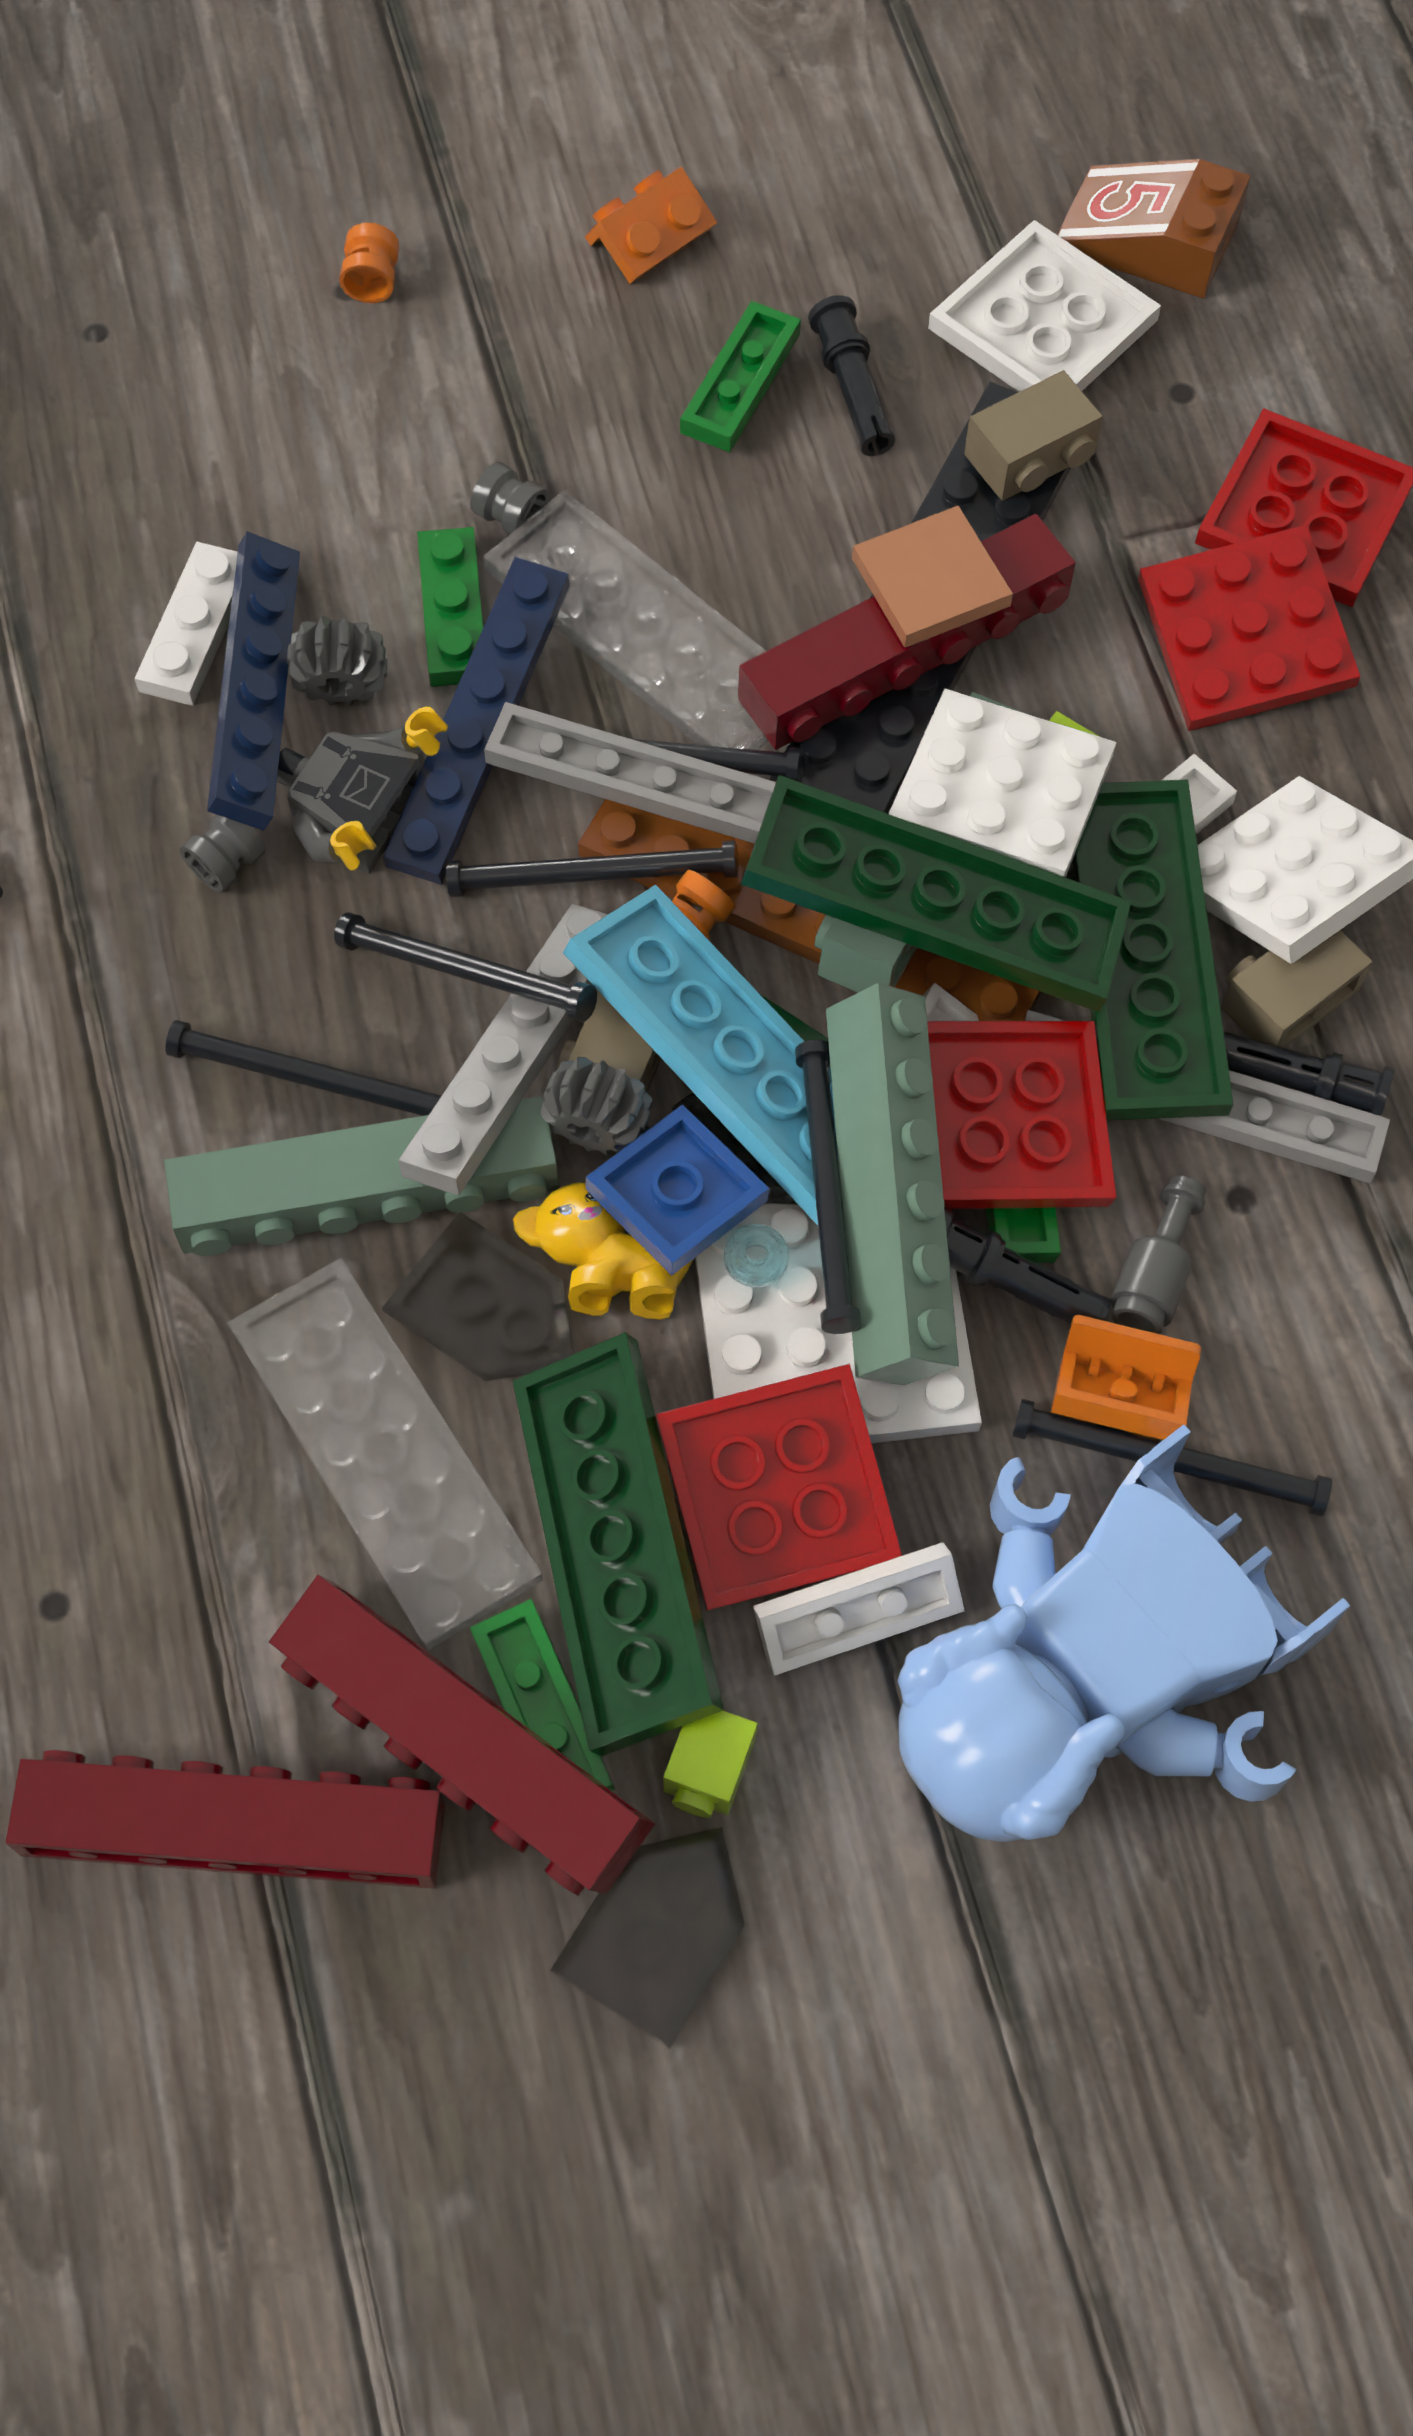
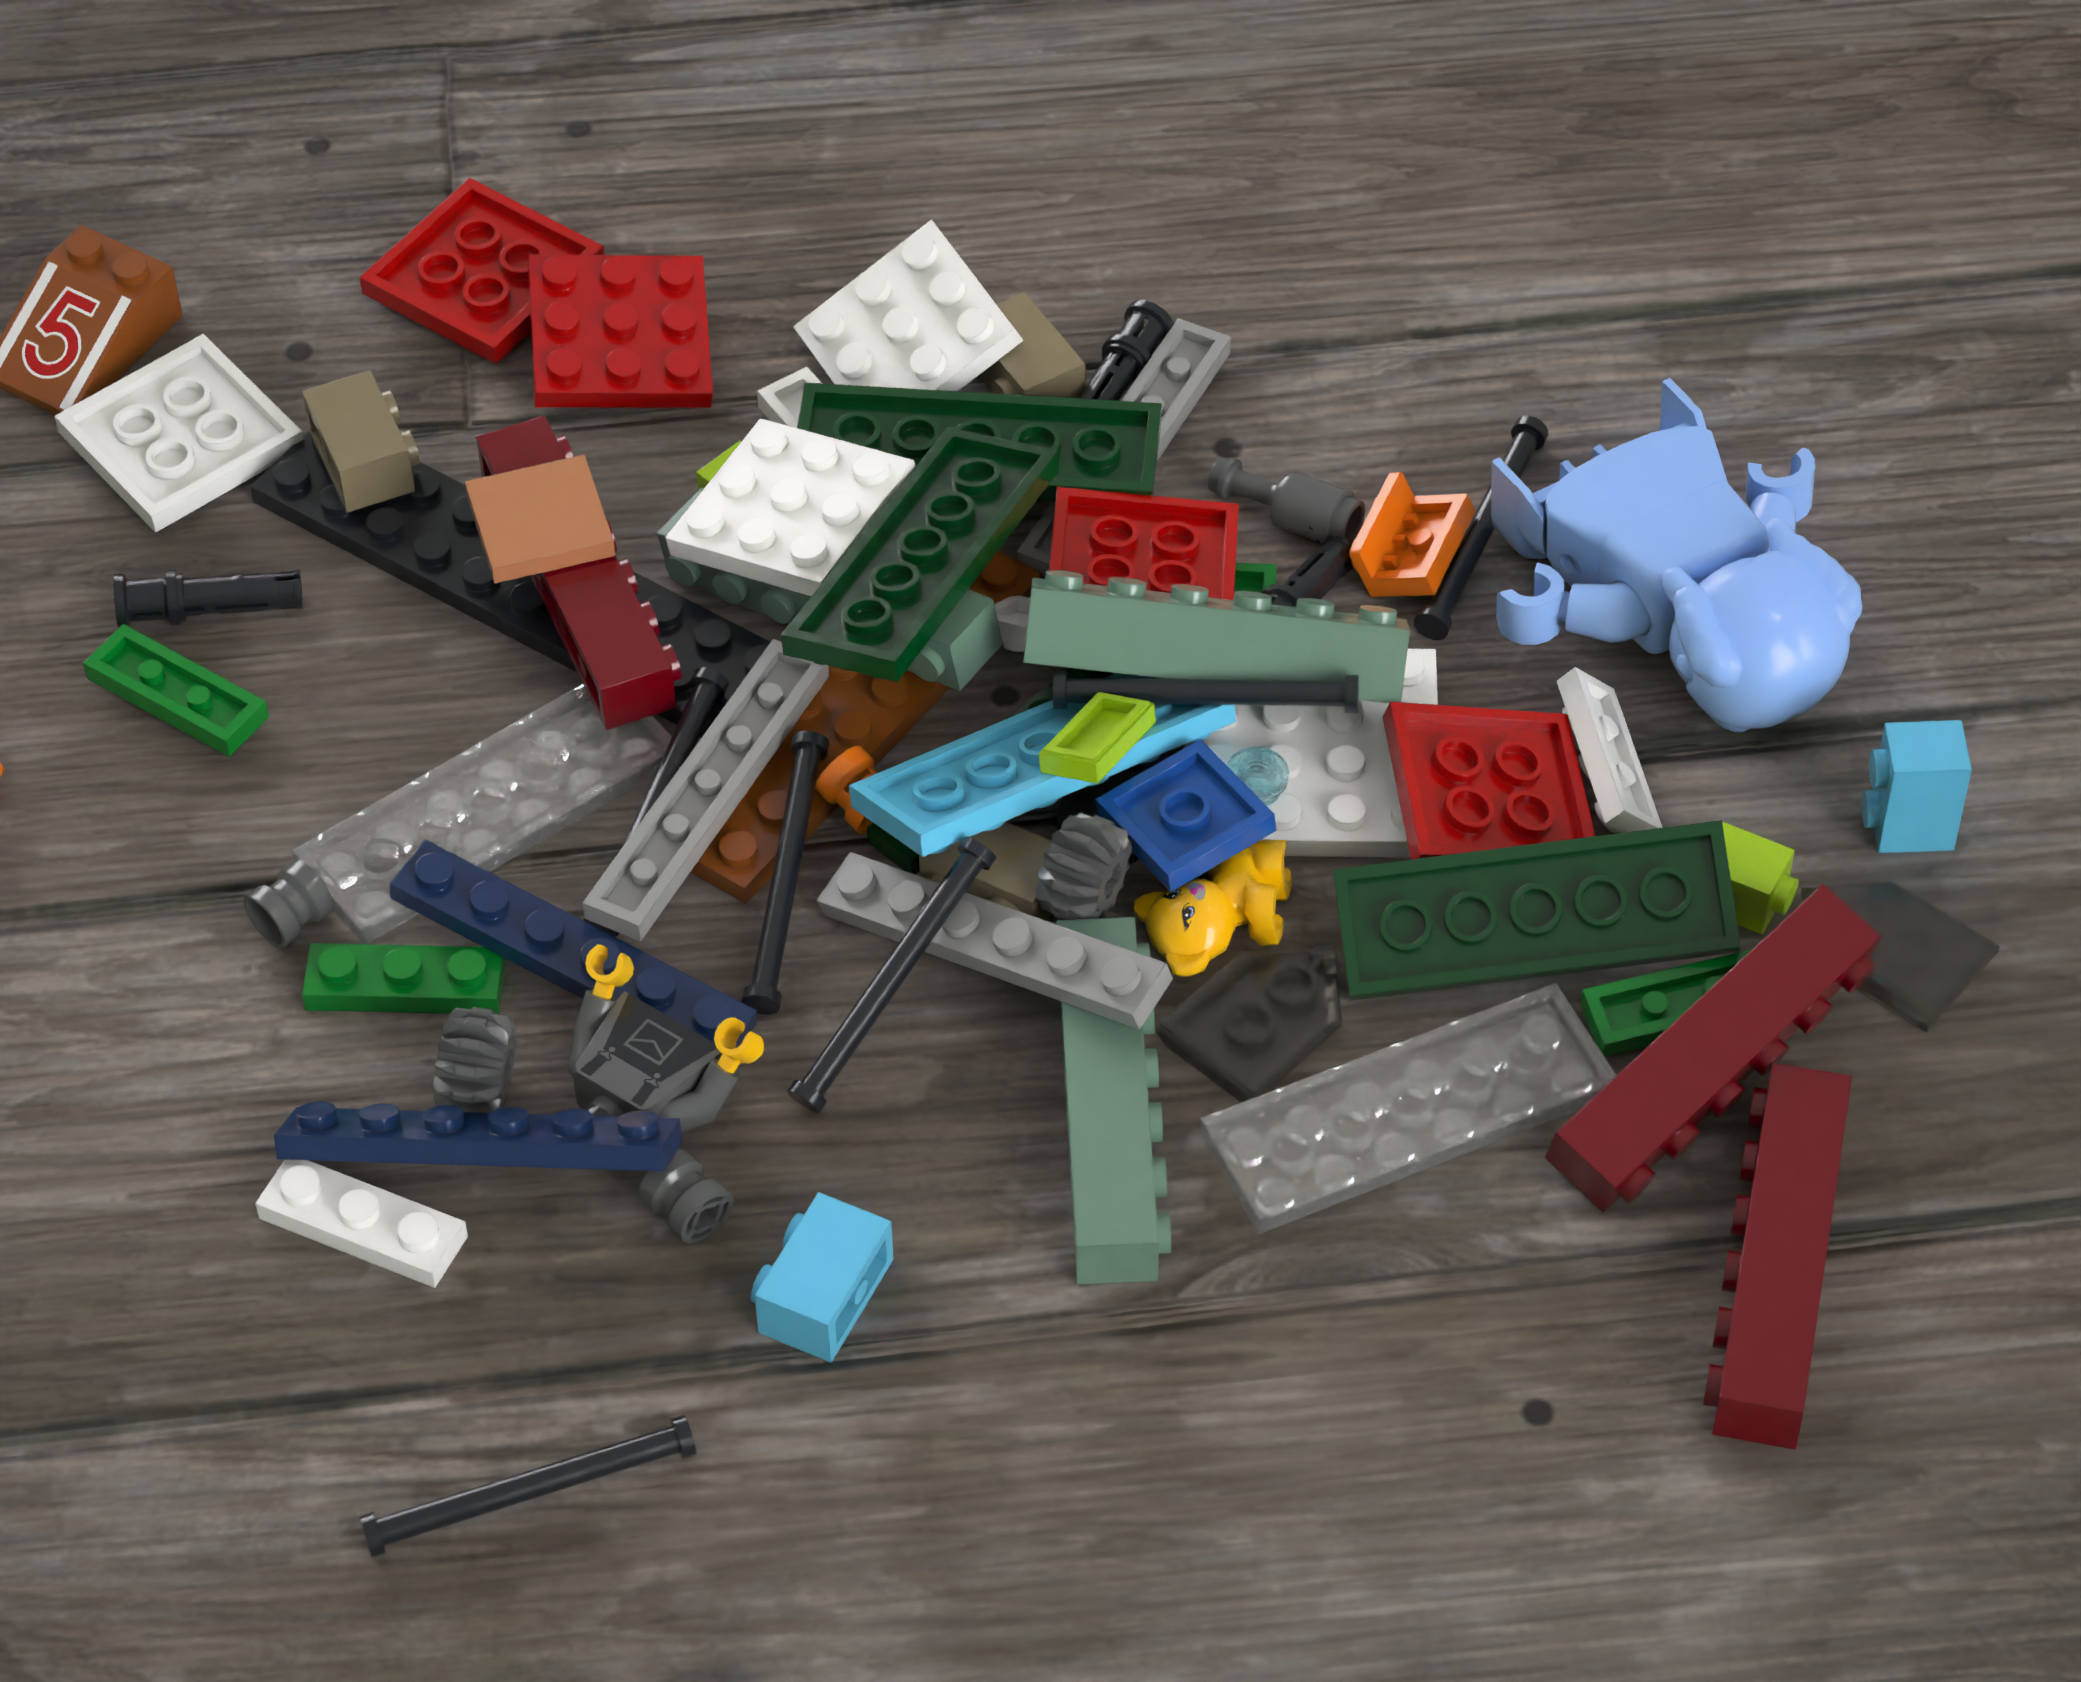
camera: 80 degrees left, 15 degrees down
black bar [165,1020,442,1116] -> none
none -> medium azure brick [751,1192,894,1363]
none -> lime tile [1039,692,1156,784]
none -> medium azure brick [1861,720,1972,853]

